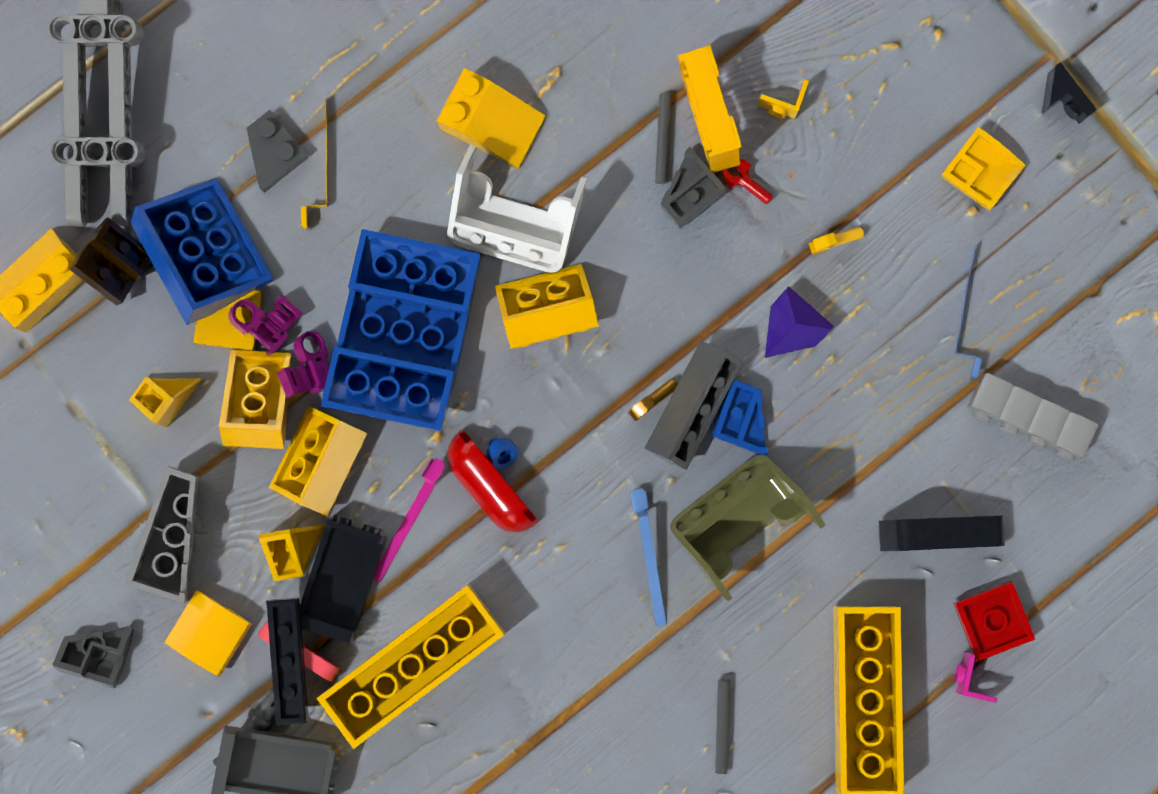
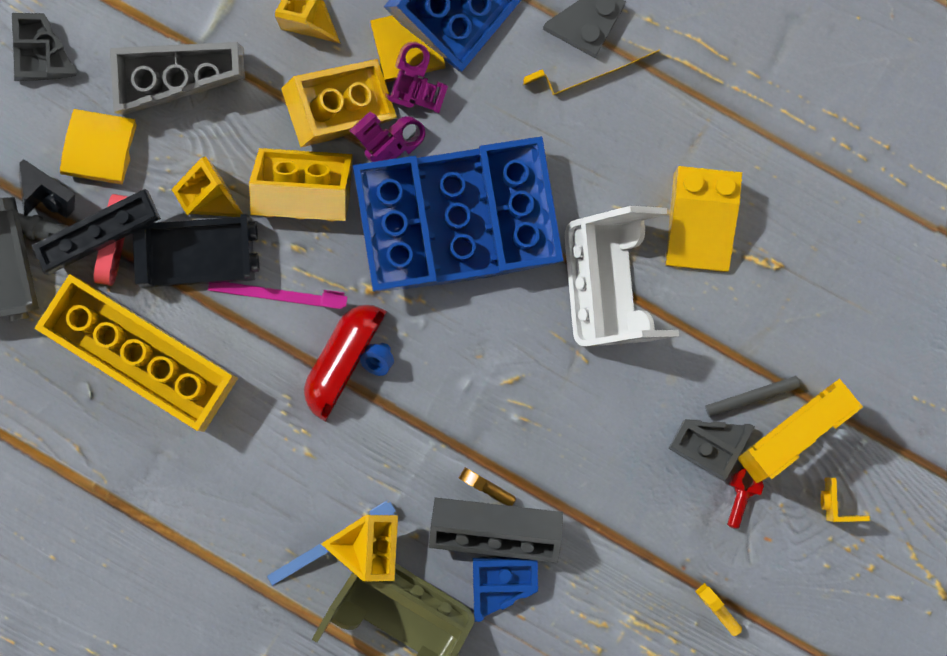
camera: 70 degrees right, 0 degrees up
yellow slope [495,264,599,349] -> none
dark purple slope [765,286,834,358] -> none
none -> black slope [19,159,75,218]
none -> yellow slope [321,515,398,582]

